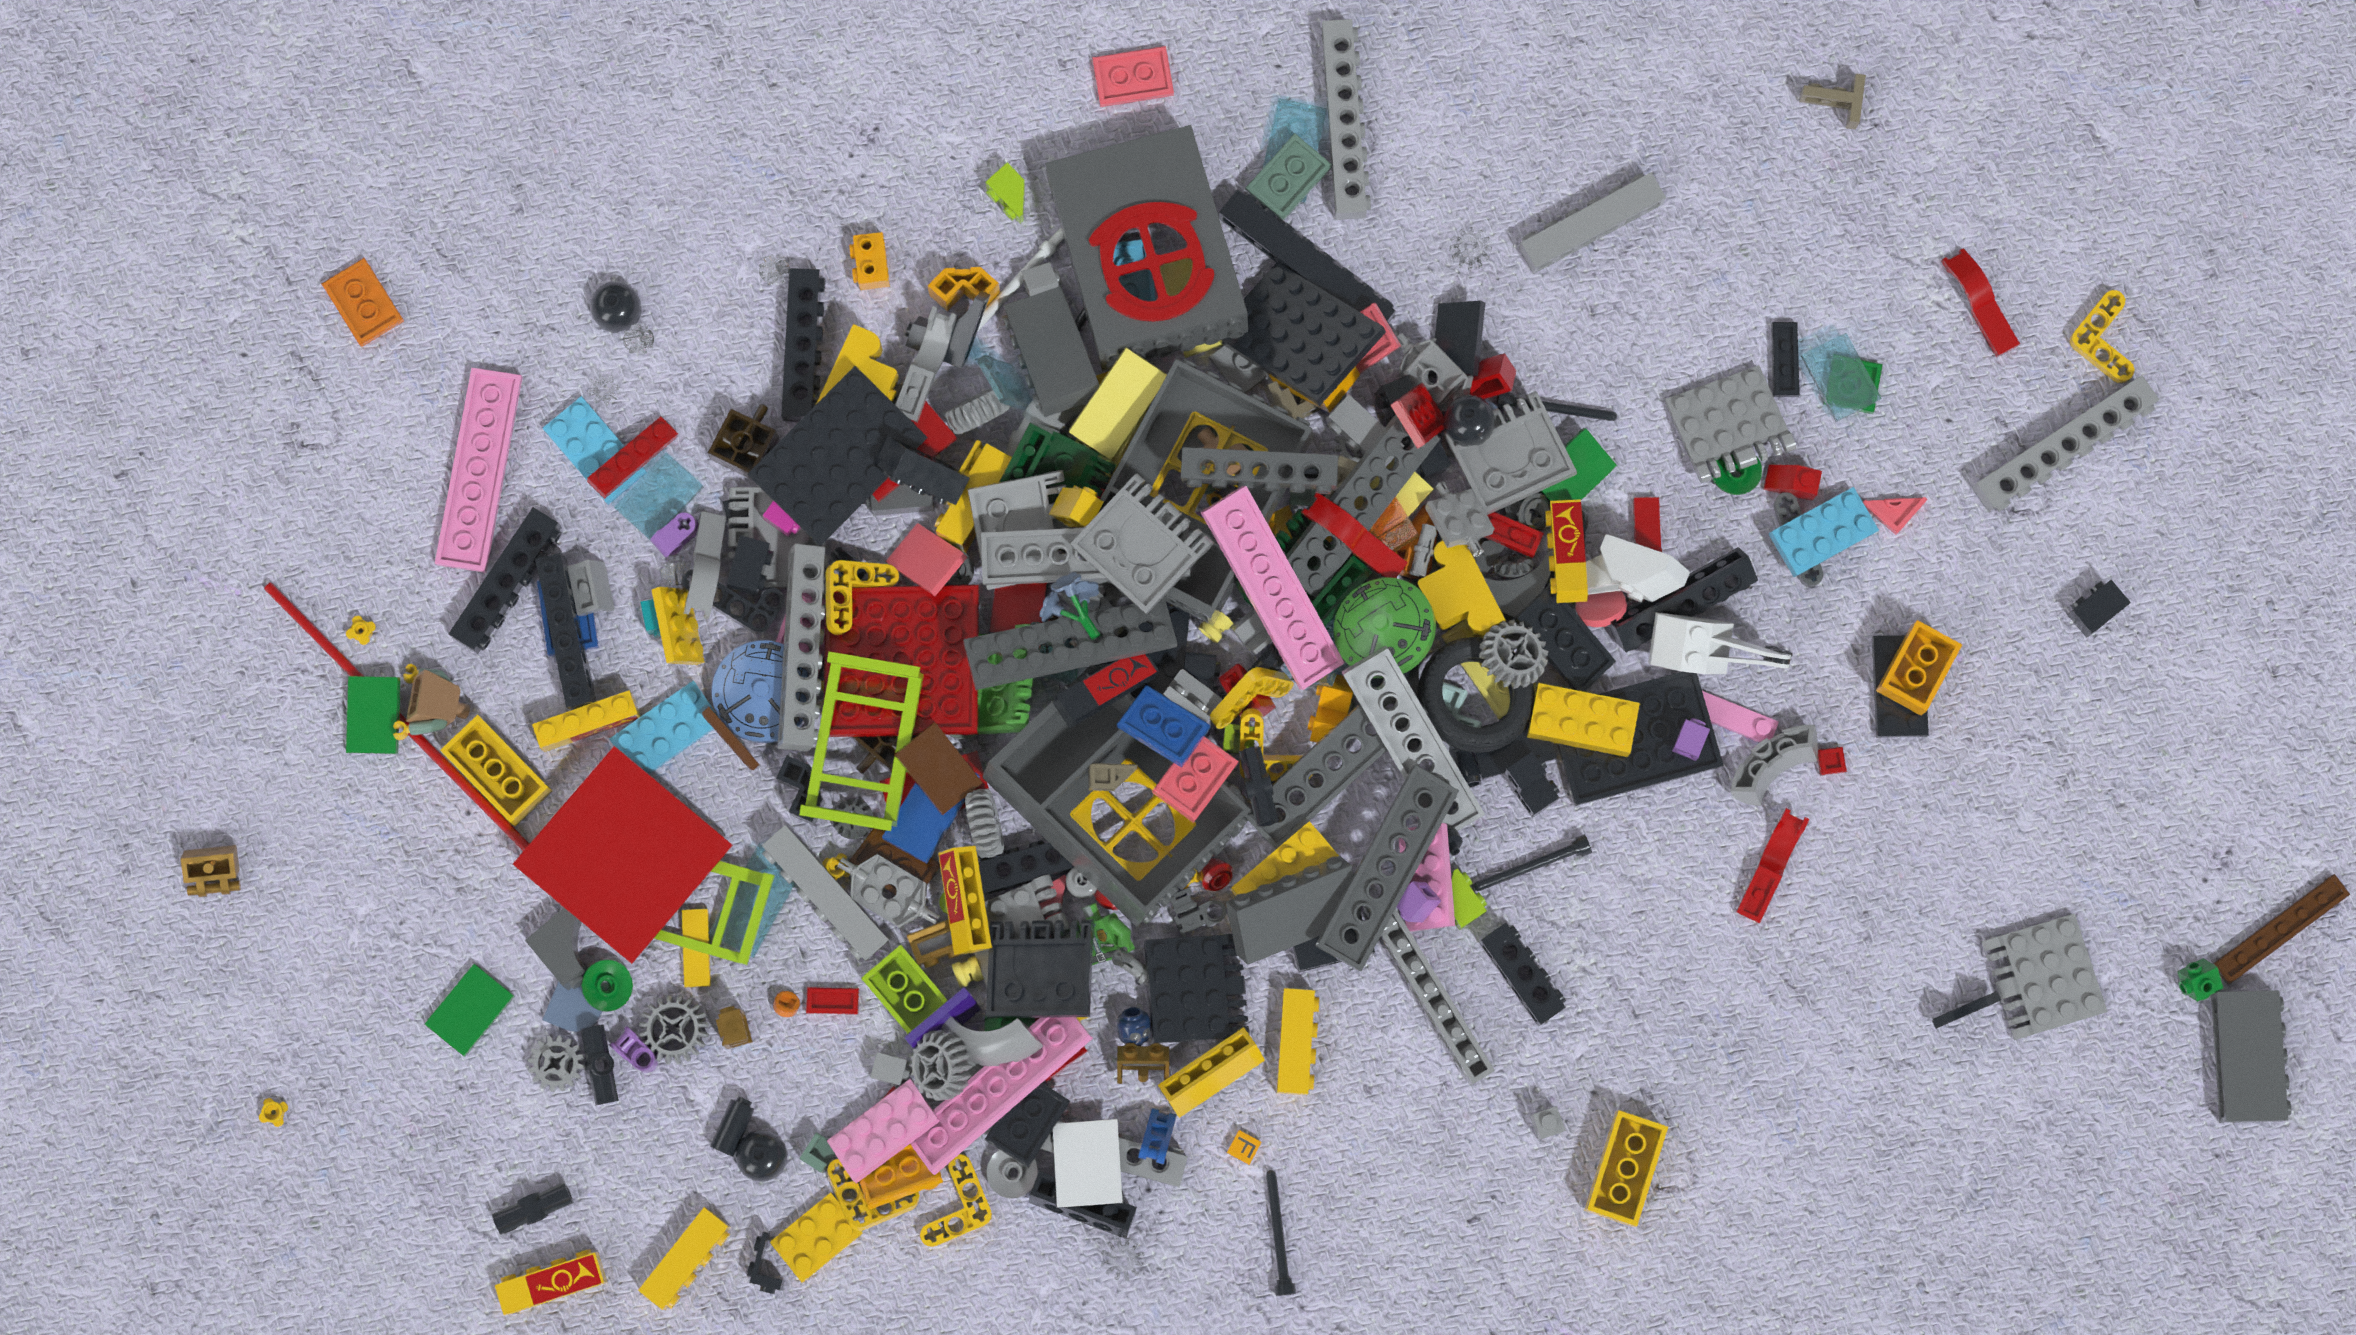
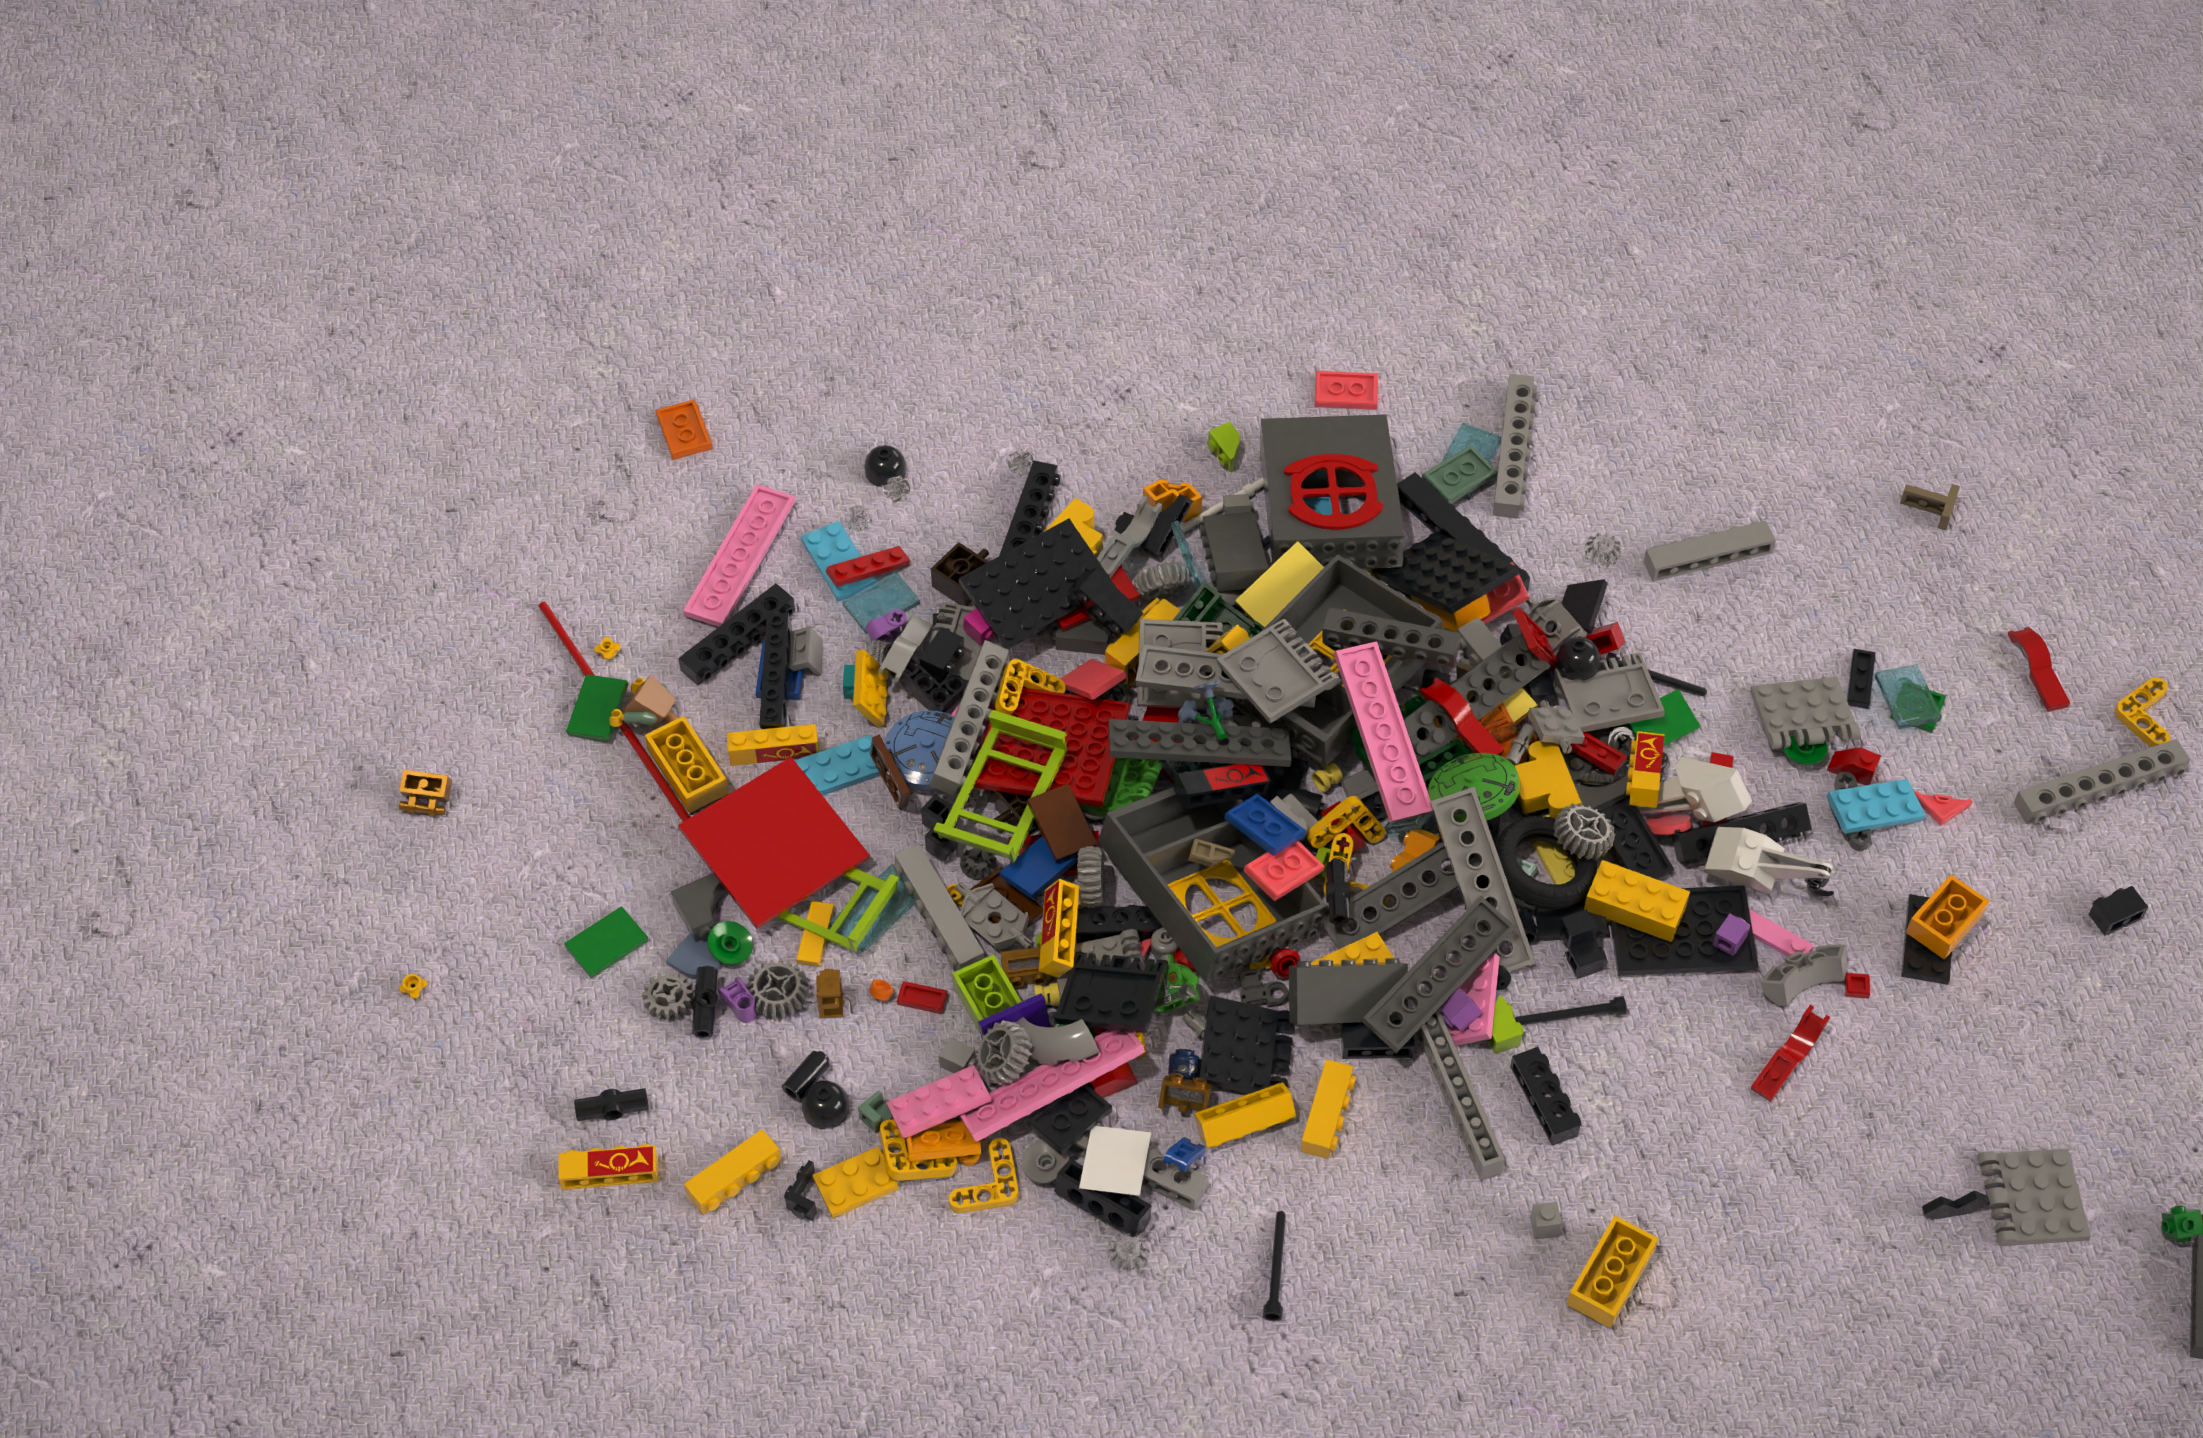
camera: 15 degrees right, 25 degrees down
light orange brick [849,232,890,290] -> none
light orange tile [1227,1130,1262,1165] -> none

